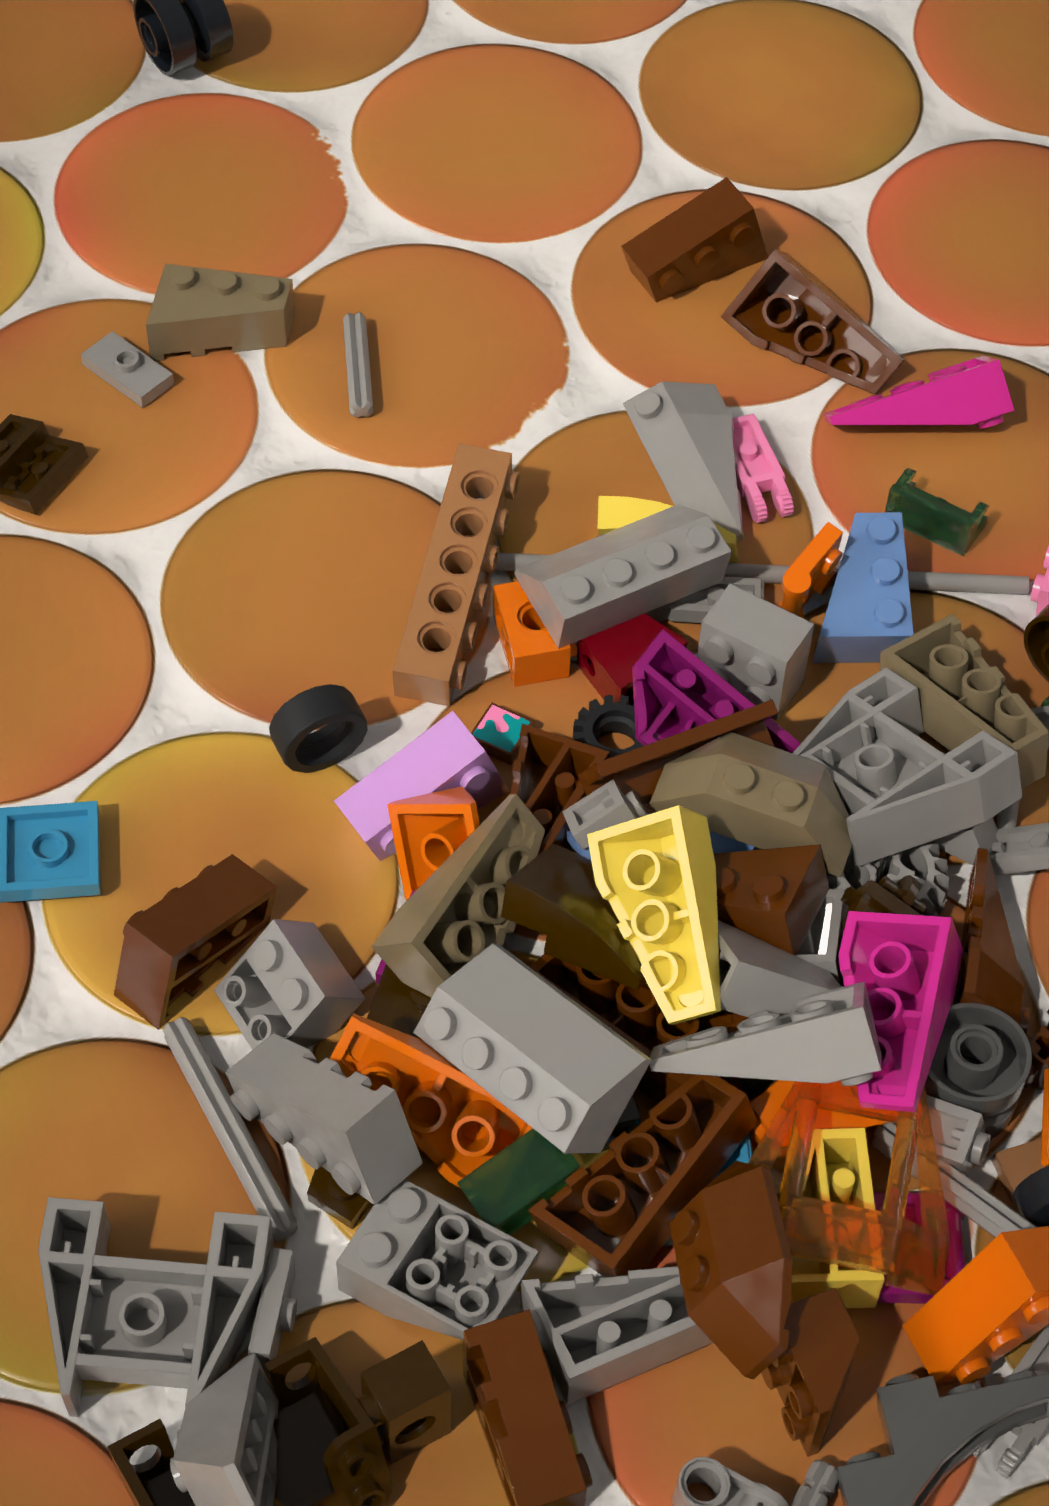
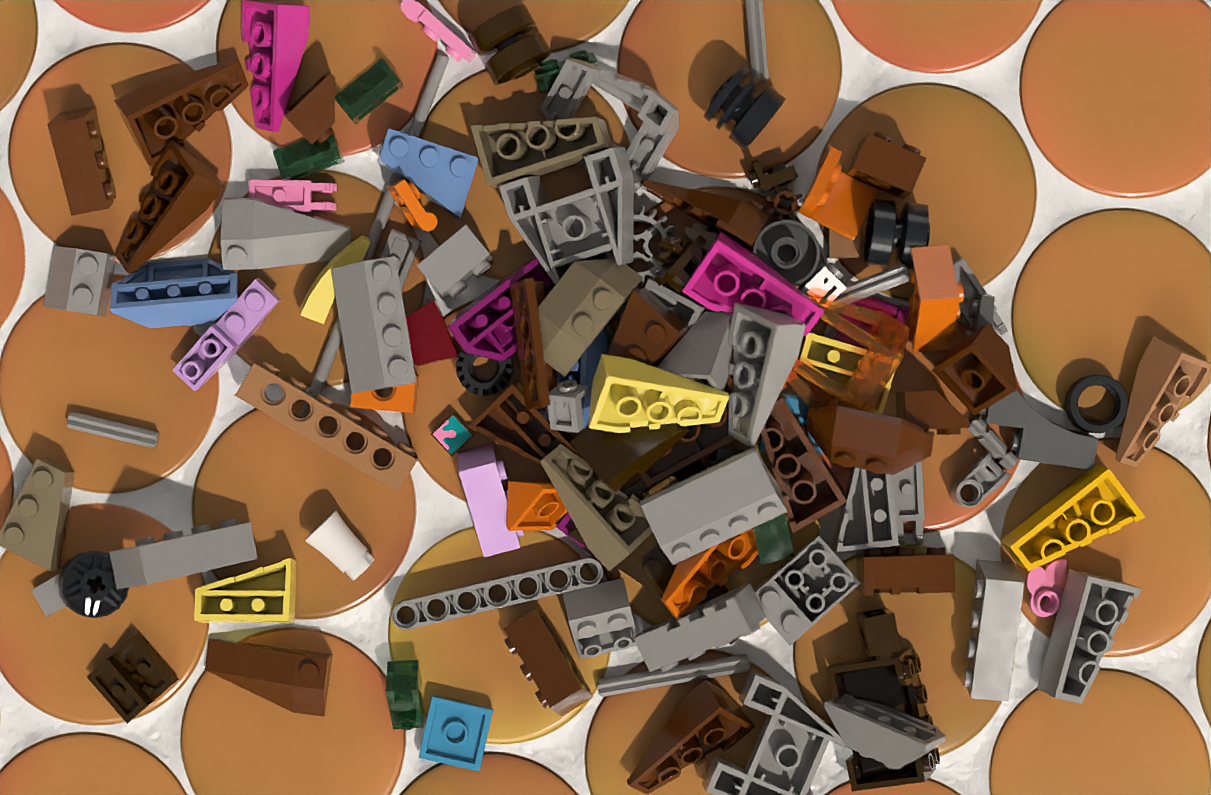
camera: 75 degrees left, 35 degrees up
light grey plate [248,1248,297,1376] -> none
black tyre [269,684,368,773] -> none
none -> light grey slope [43,246,116,317]
none -> black wheel [57,551,129,618]
none -> light grey wedge [109,518,258,589]
none -> medium blue wedge [110,259,238,328]
none -> reddish brown wedge [115,140,224,274]
none -> lavender slope [172,278,282,392]
none -> light yellow wedge [194,558,297,624]
none -> reddish brown wedge [205,638,333,717]
none -> clear green hinge [273,131,345,181]
none -> reddish brown slope [284,71,335,144]
none -> white plant [305,511,375,581]
none -> clear green slope [386,660,424,730]
none -> light grey beam [392,556,603,630]
none -> reddish brown wedge [627,680,755,795]
none -> light grey hinge [892,461,925,546]
none -> reddish brown slope [932,323,1018,416]

